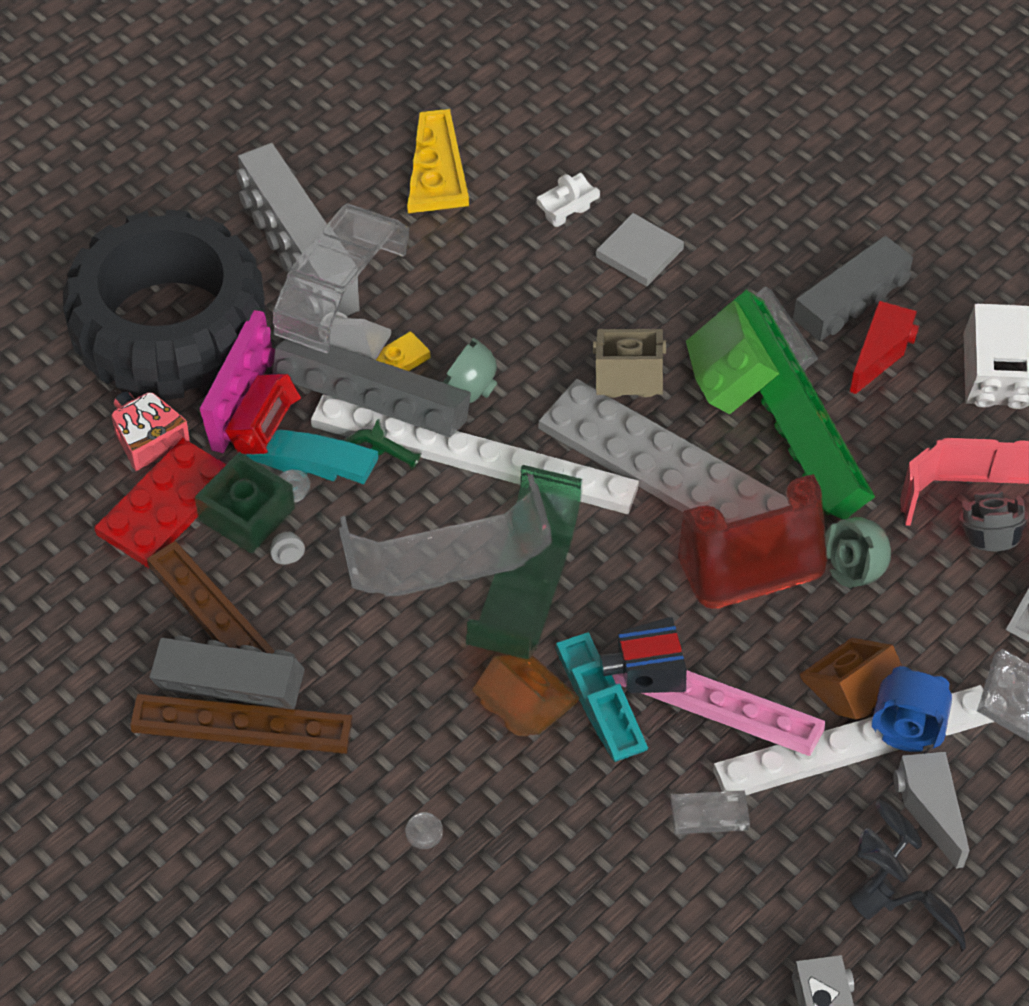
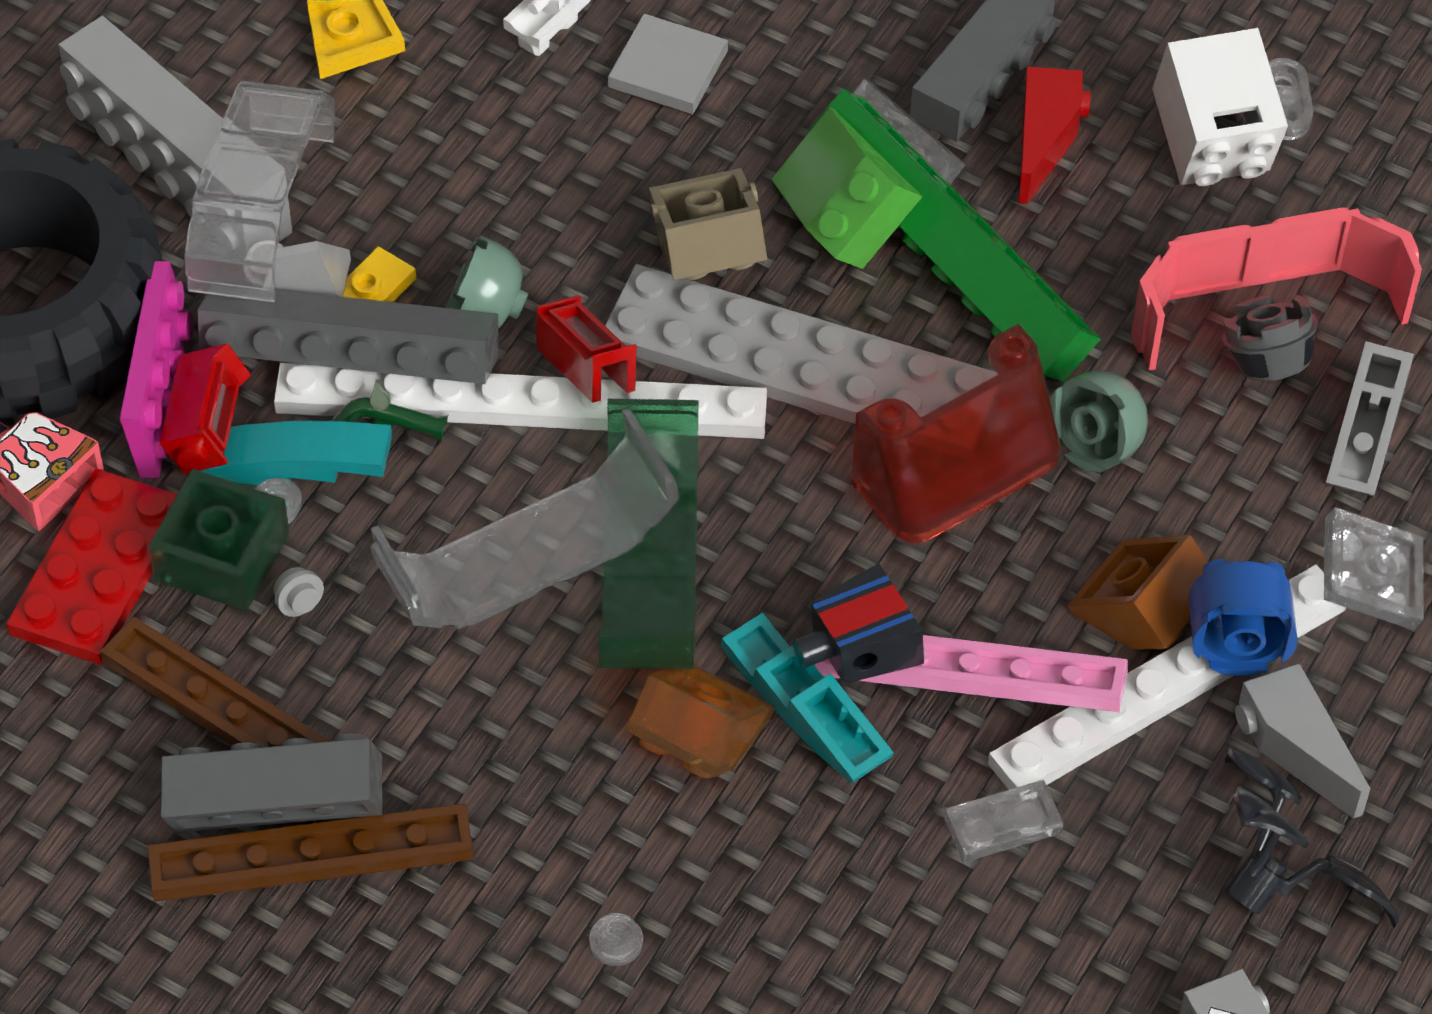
camera: 15 degrees left, 0 degrees up
none -> red window [536,295,636,403]

